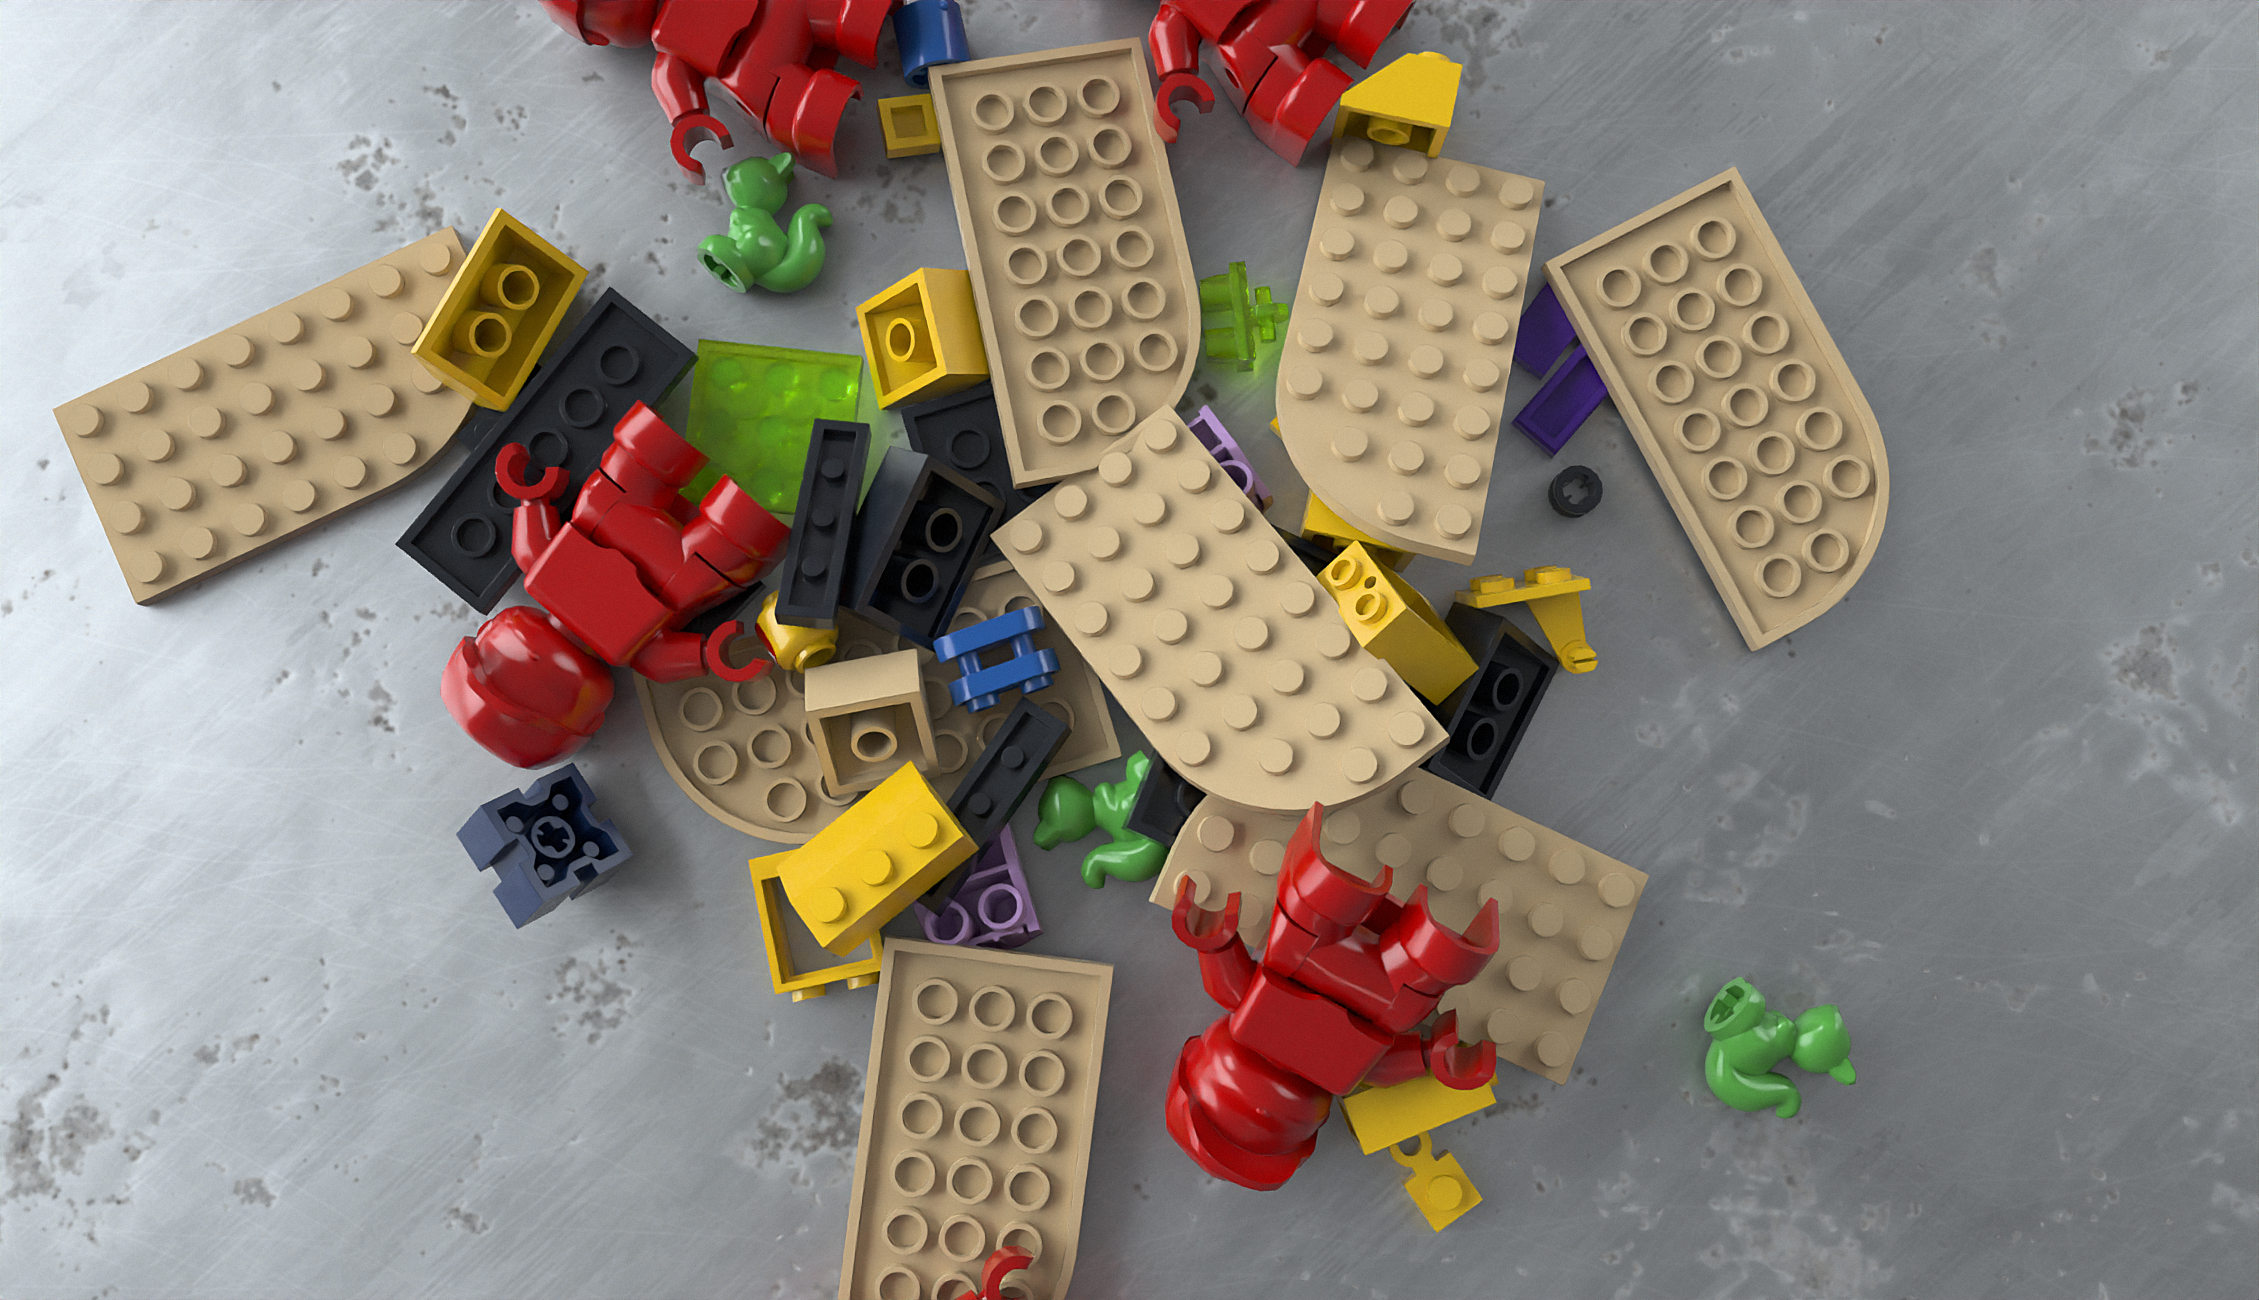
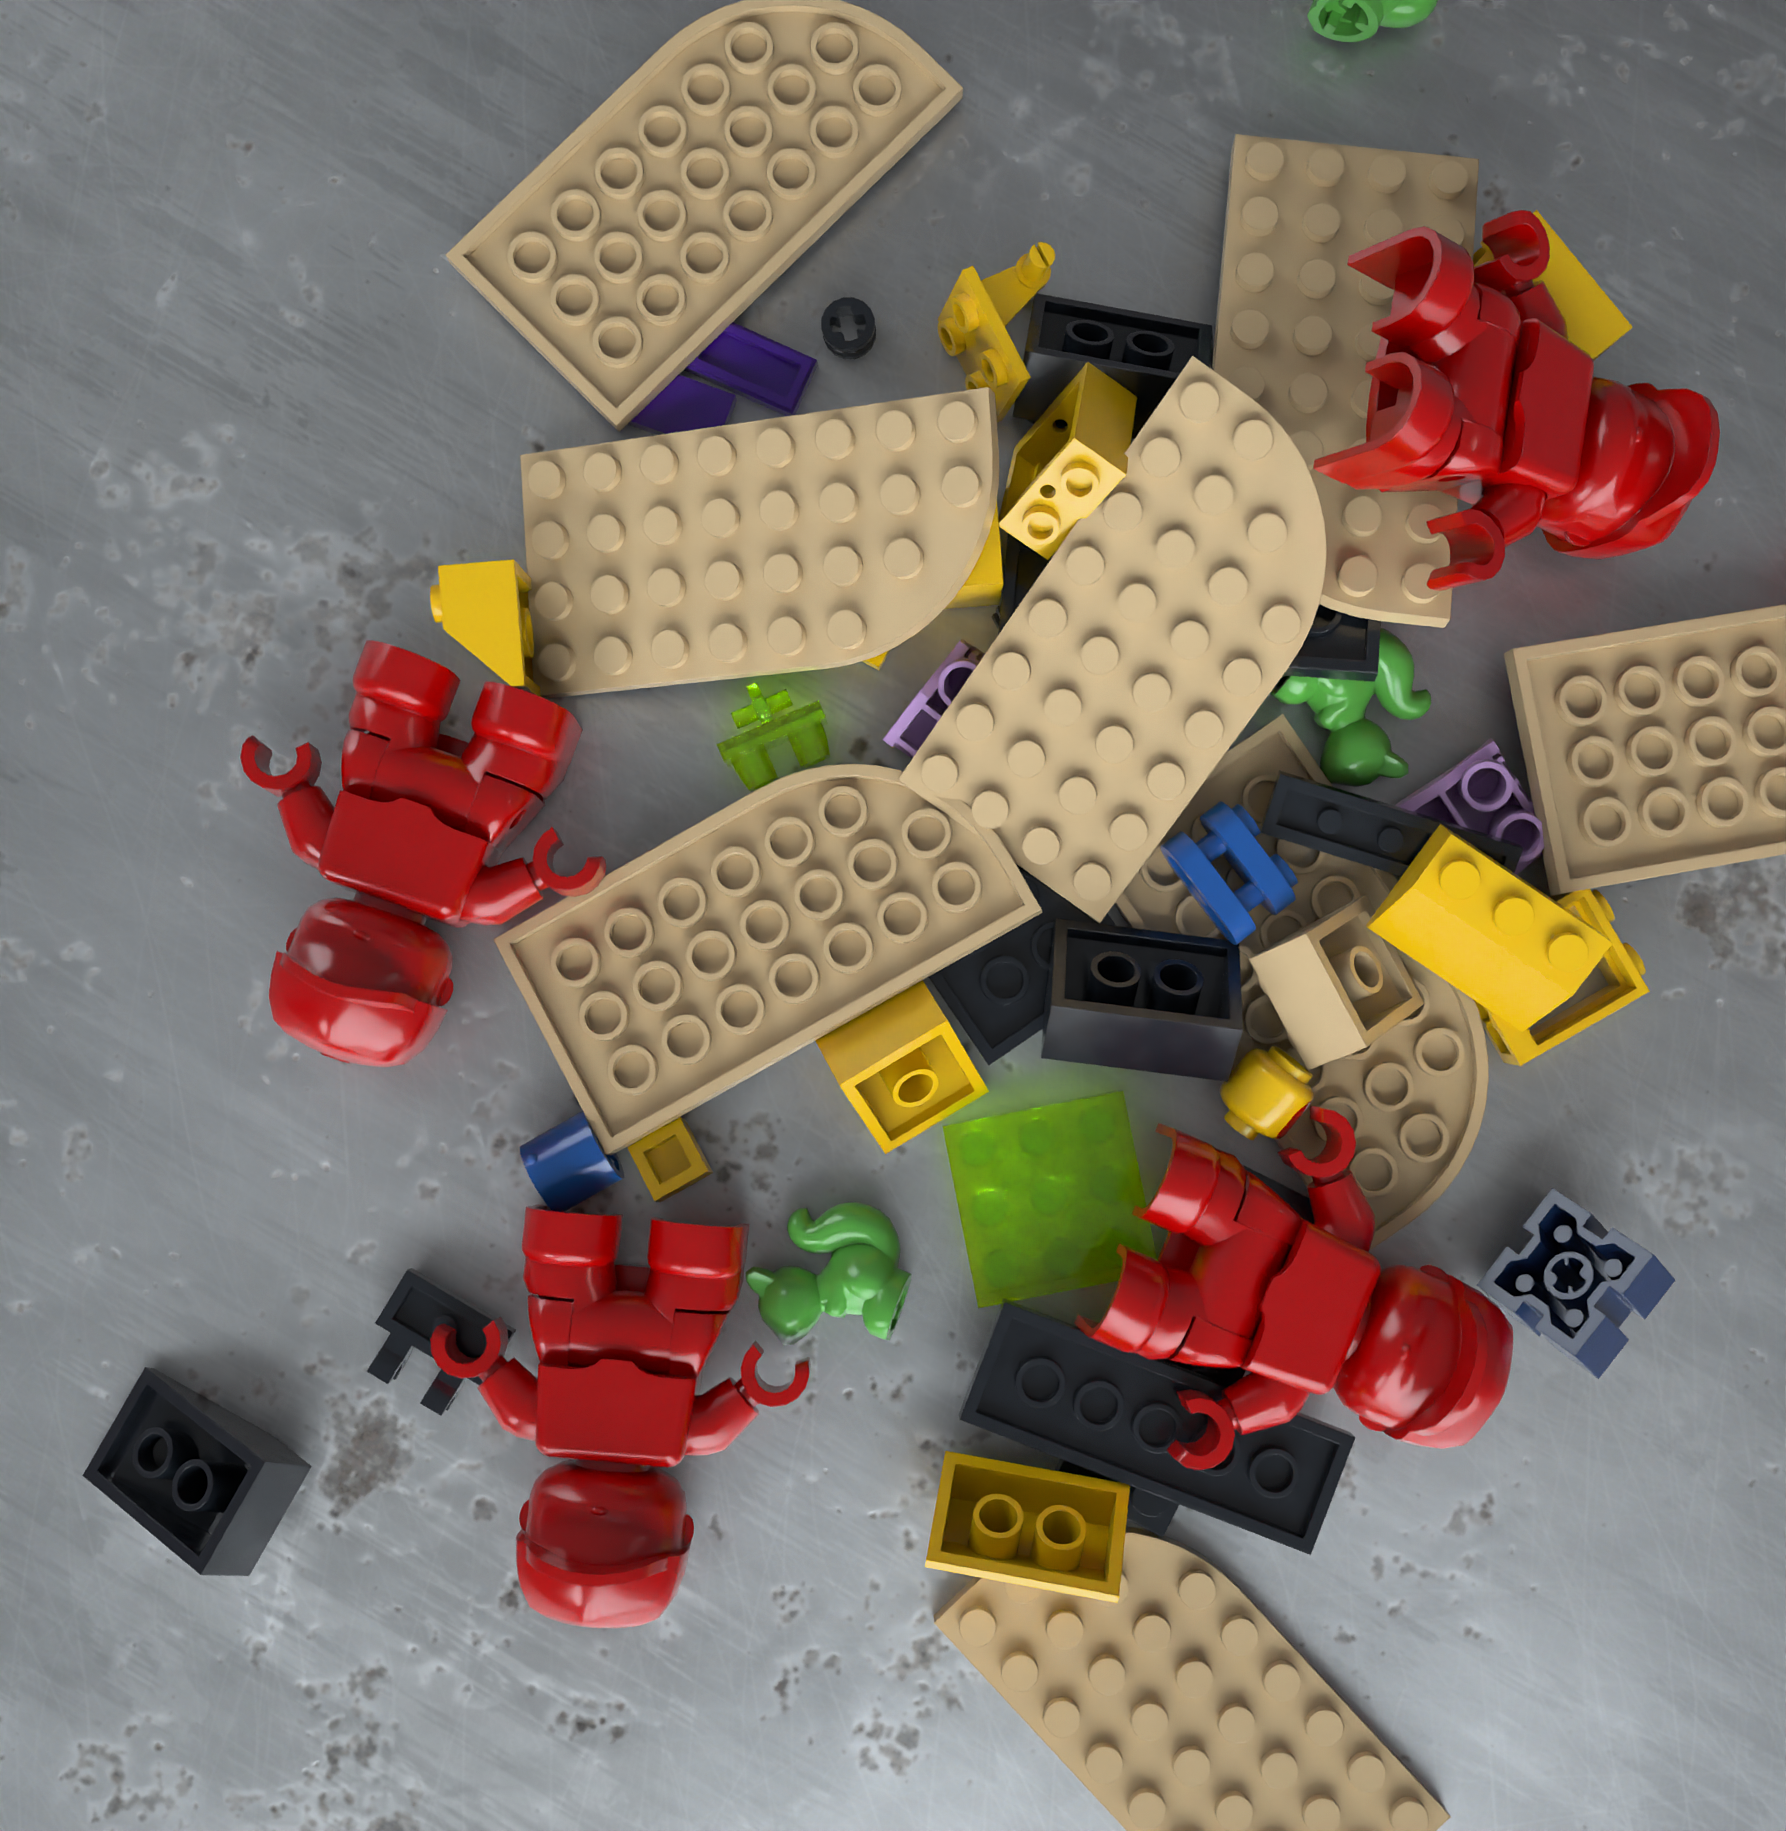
camera: 110 degrees left, 5 degrees up
black plate [774,418,872,630] -> none
yellow plate [1387,1131,1483,1233] -> none

